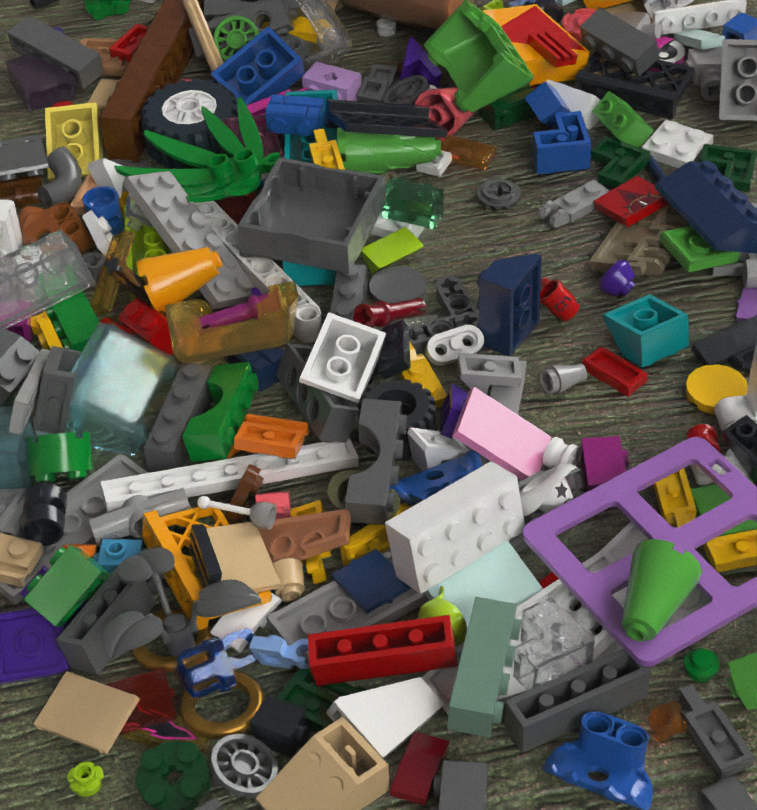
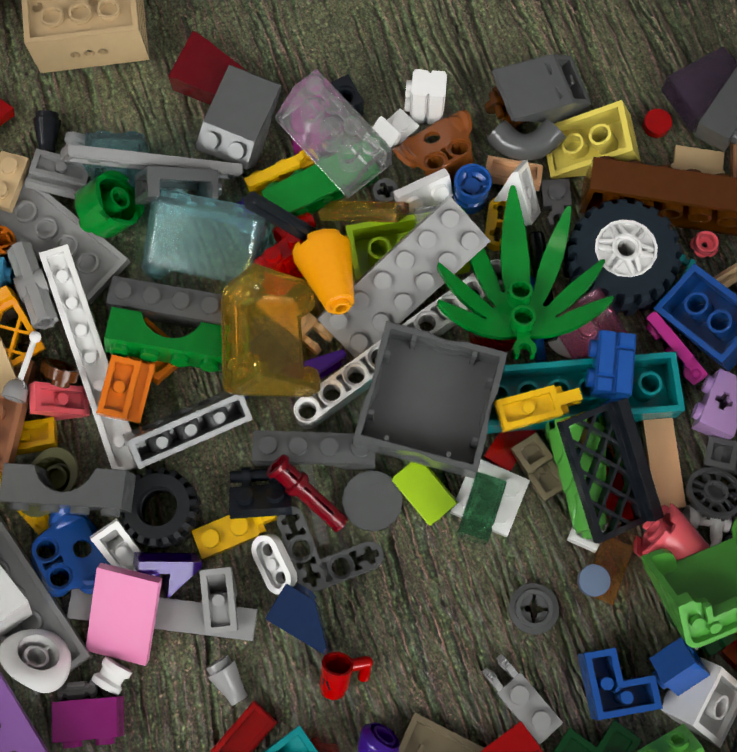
camera: 85 degrees right, 30 degrees up
black wheel [20,483,68,546] -> none
magenta pin [194,287,287,336] -> none
white slope [299,312,386,403] -> none
none -> sand blue tile [577,564,611,597]

